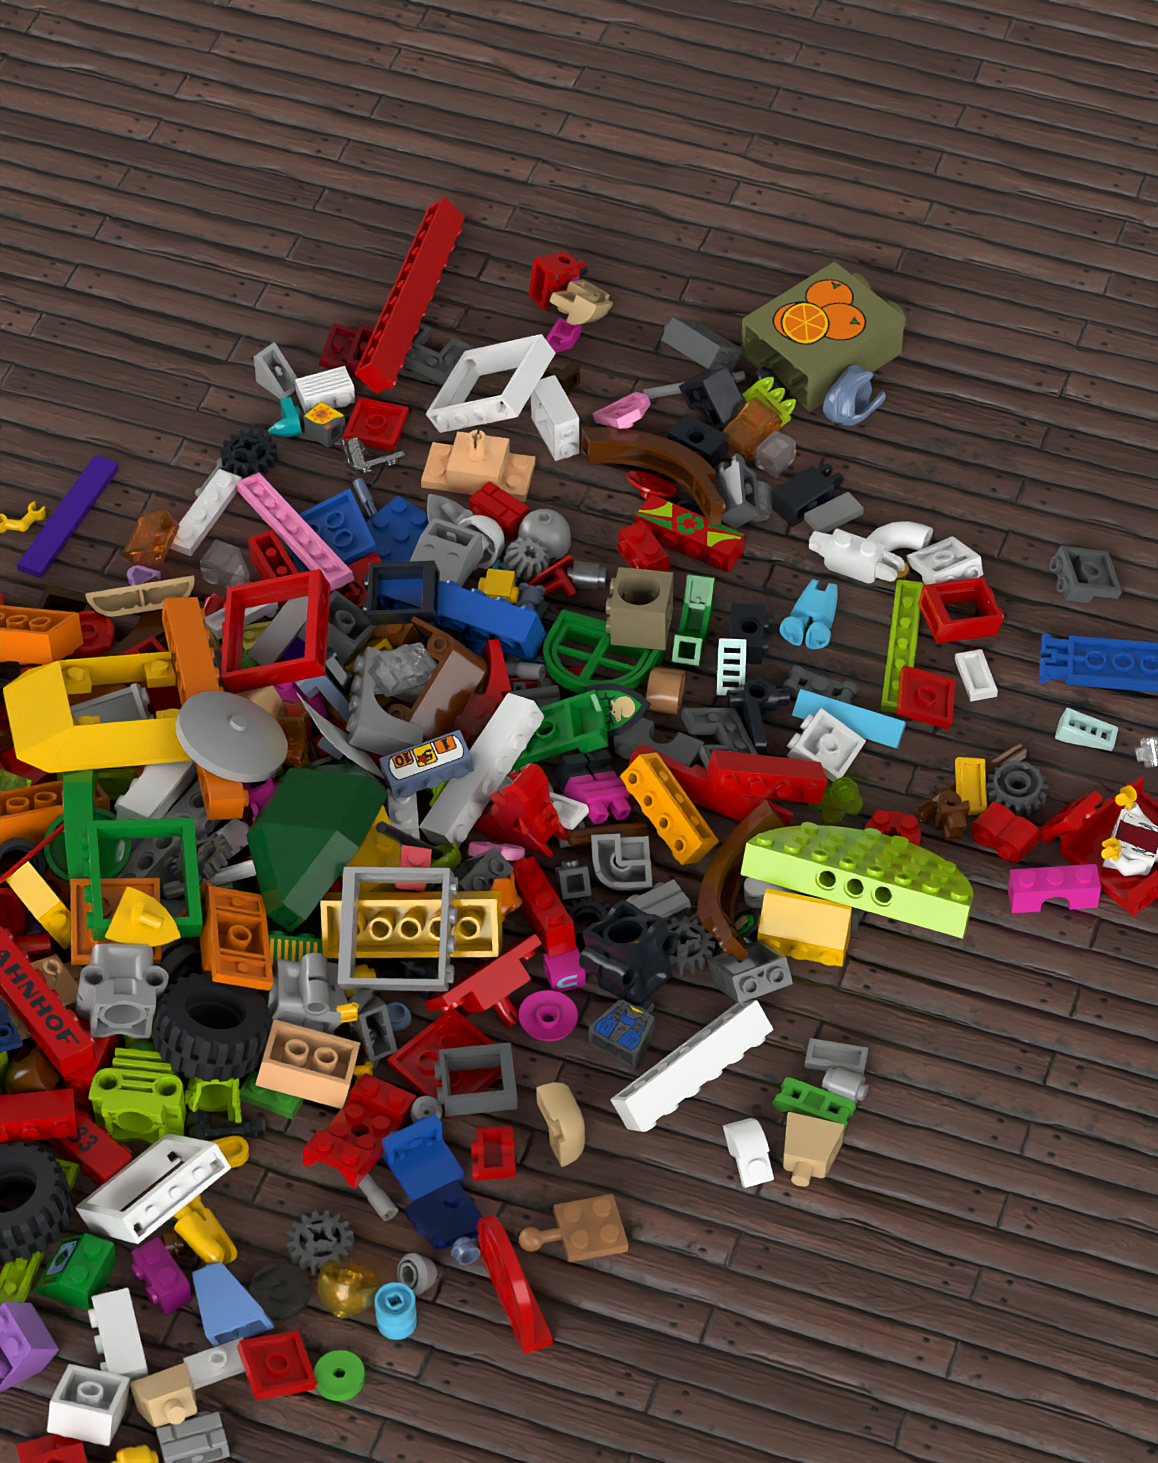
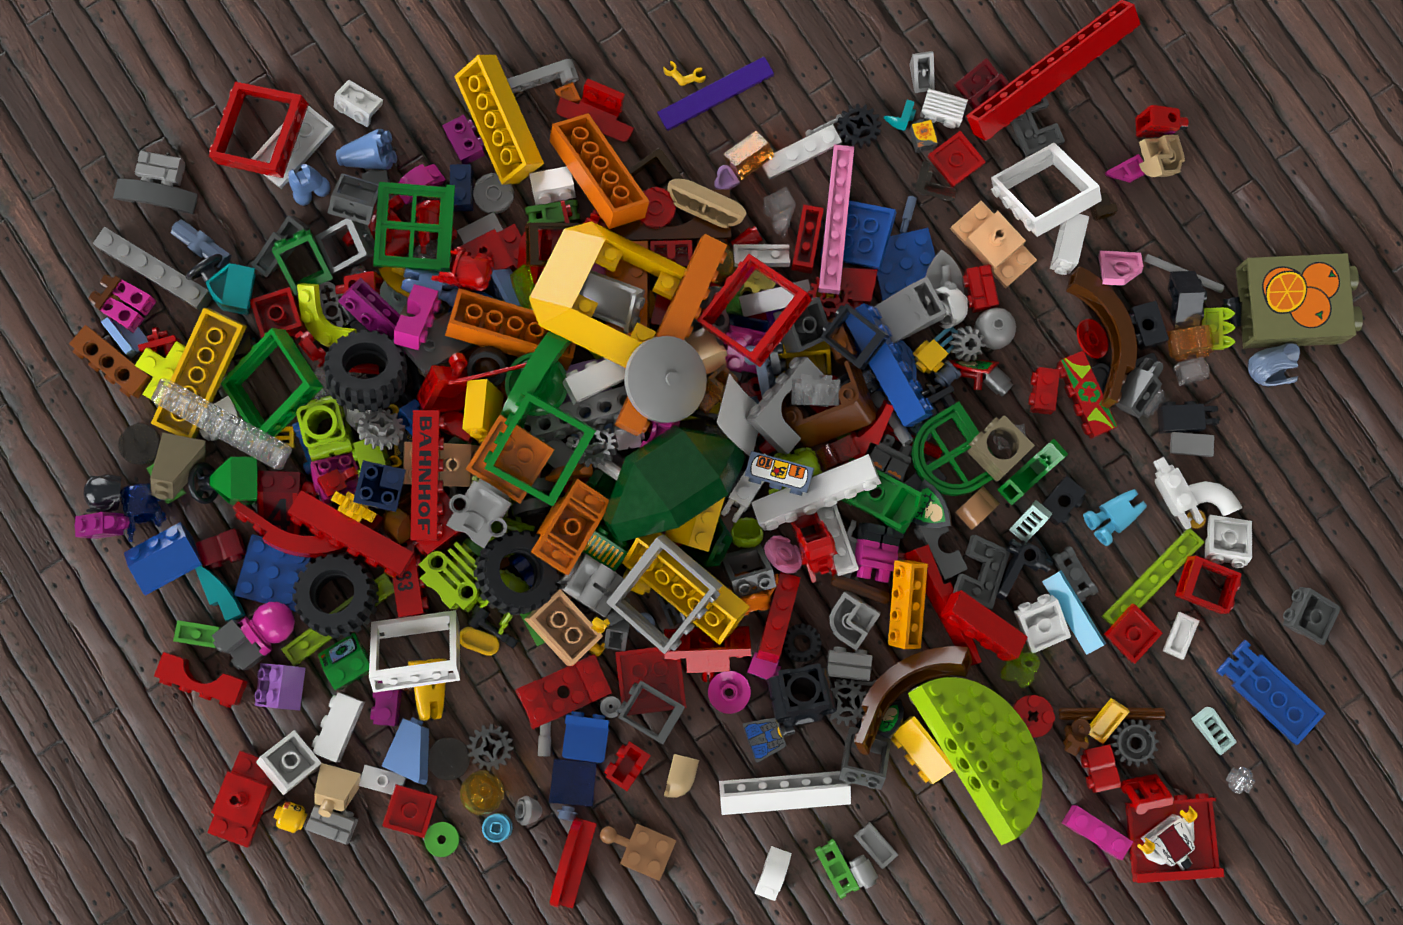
camera: 35 degrees right, 30 degrees up
yellow shield [105,886,181,947] -> none
black bar [376,821,443,860] -> none
coral brick [395,845,432,892] -> none
dark grey brick [555,859,591,900] -> none
dark grey window [661,317,744,373] -> none
tan torso [783,1112,844,1187] -> none

